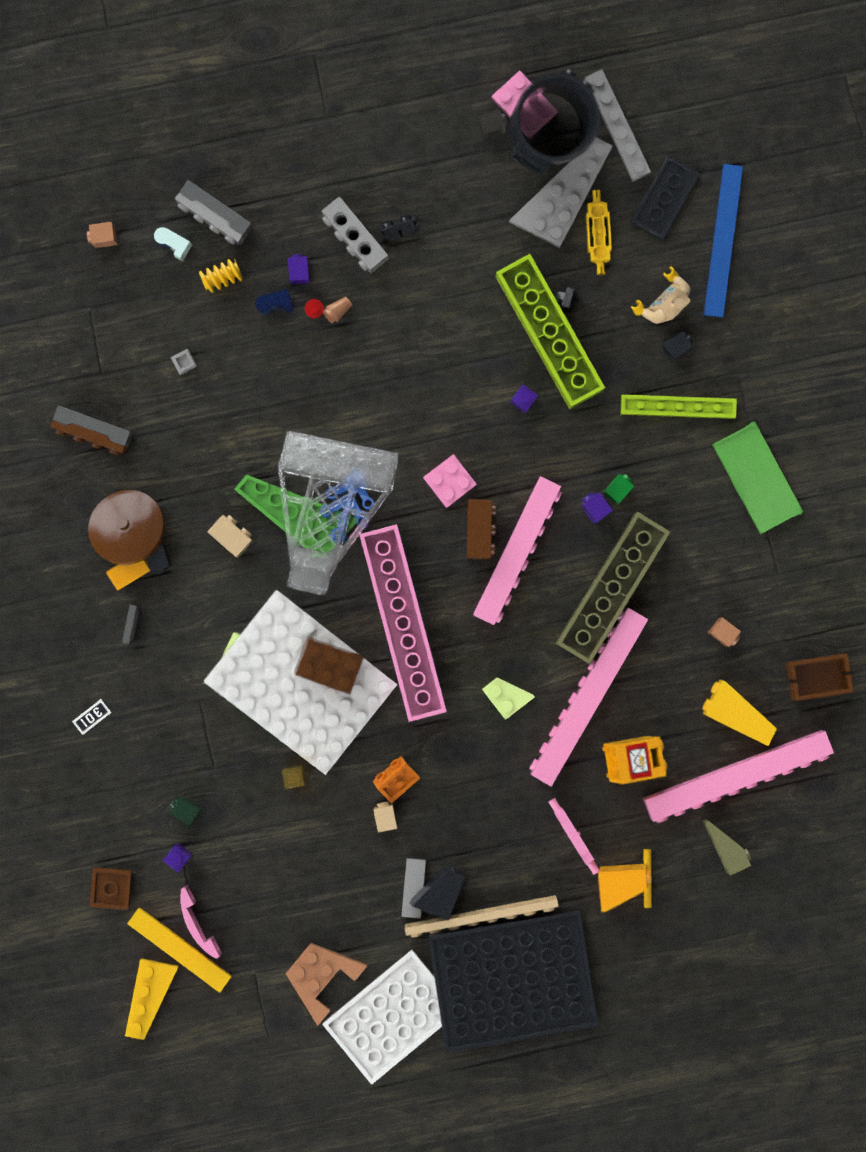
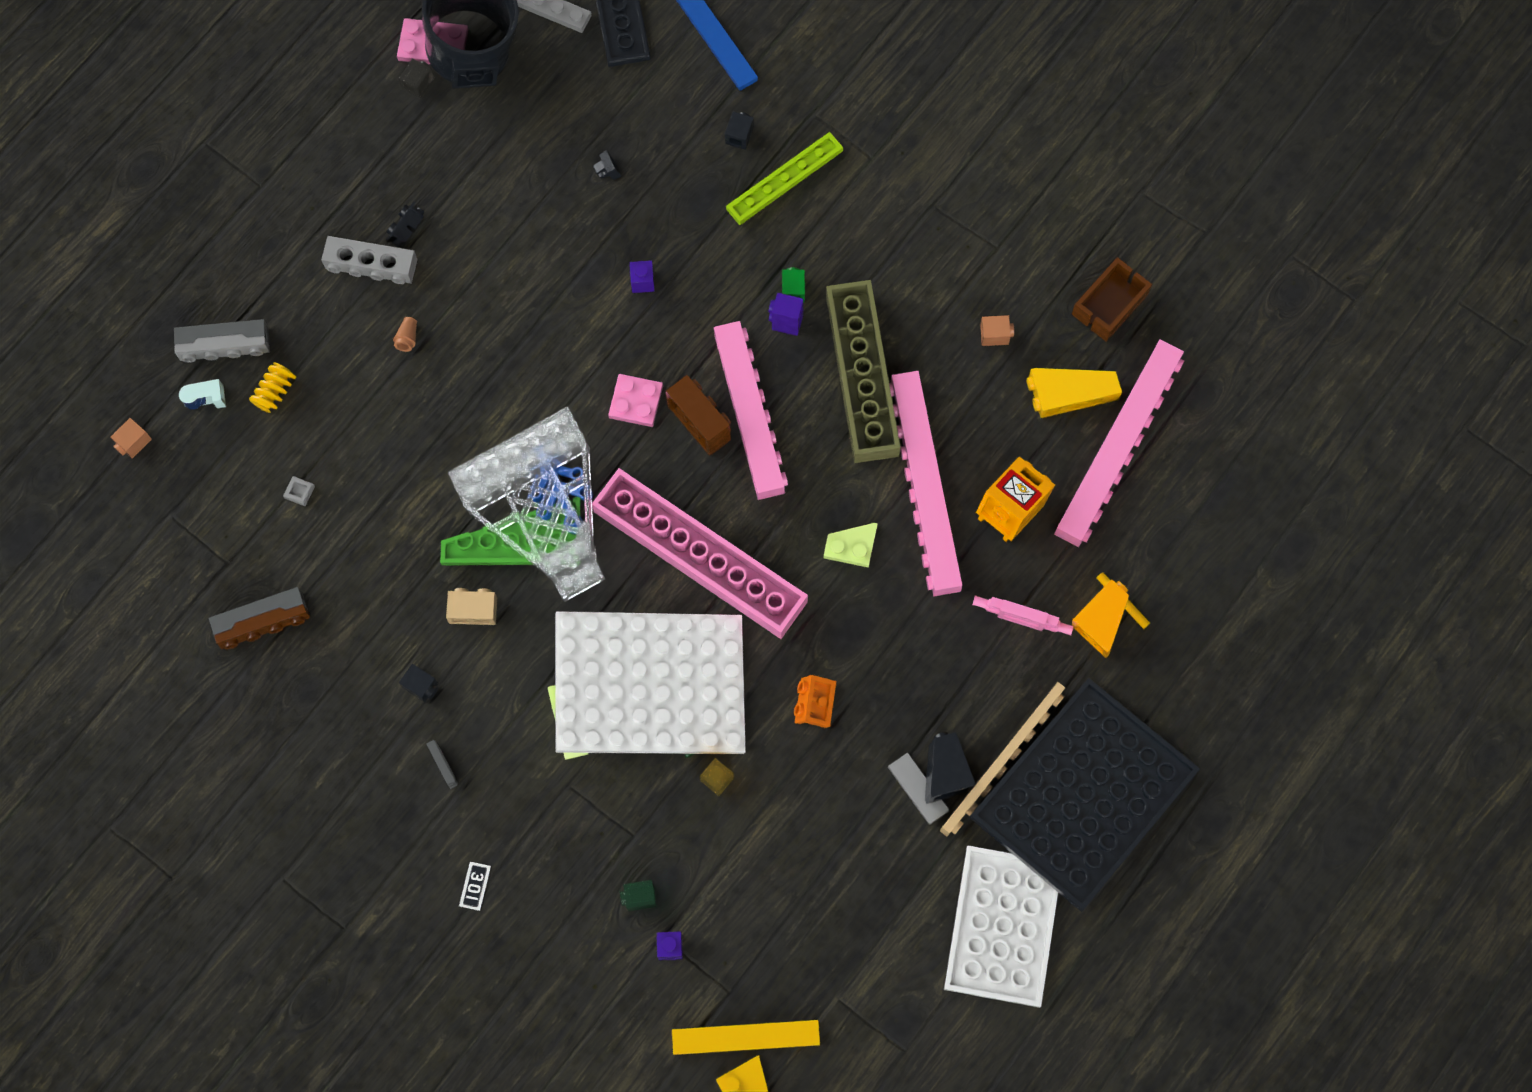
camera: 40 degrees left, 15 degrees down
reddish brown dish [88,490,165,565] -> none
reddish brown plate [89,867,132,910] -> none
light orange hinge [106,559,150,591] -> none
bright pink slope [181,884,222,959] -> none
clear blue leg [255,289,293,315] -> none
nougat wing [286,943,367,1026] -> none
dark purple brick [288,254,310,284] -> none
reddish brown brick [294,636,364,695] -> none
red plate [305,299,324,318] -> none
tan brick [373,802,397,832] -> none
lime brick [495,254,605,409] -> none
light grey wing [509,138,612,248] -> none
yellow piece [586,190,612,275] -> none
tan torso [631,267,691,324] -> none
olive slope [702,819,751,876] -> none
bright green door [713,422,803,534] -> none

